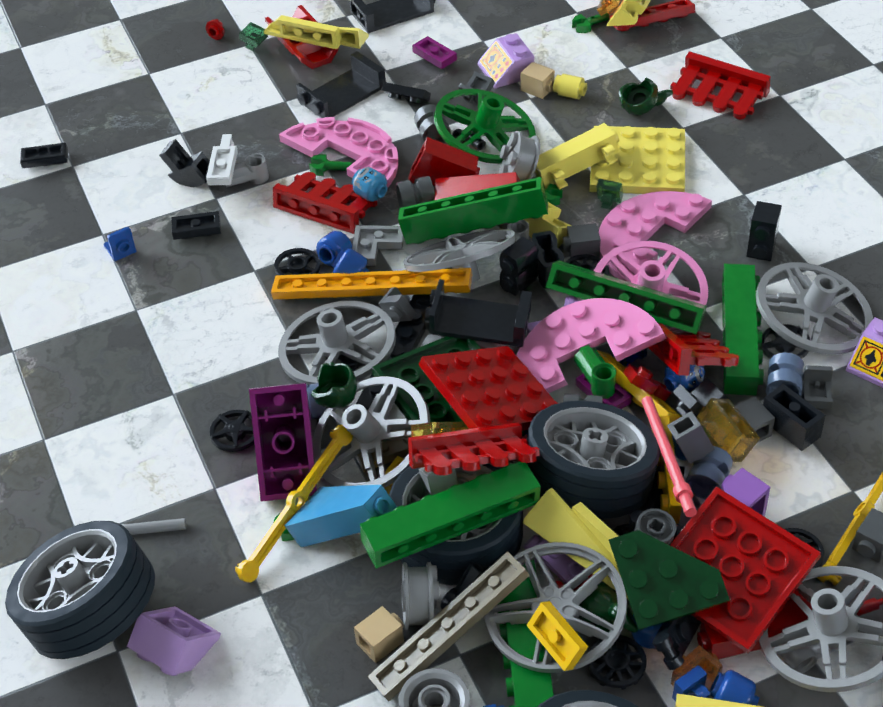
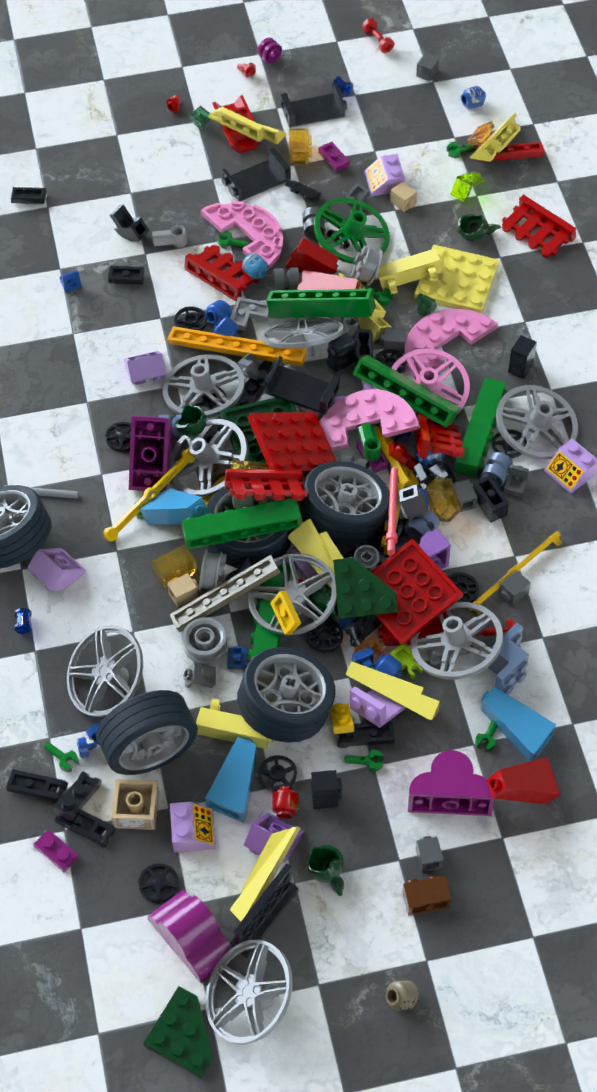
camera: 10 degrees right, 10 degrees up
white hinge [206,134,238,185] -> none
light yellow brick [553,74,587,100] -> none
none -> medium lavender slope [124,351,167,385]
none -> clear yellow brick [151,544,197,588]
none -> clear yellow brick [289,129,312,164]
none -> lime plate [389,644,423,679]
none -> clear neon green bracket [450,172,485,202]

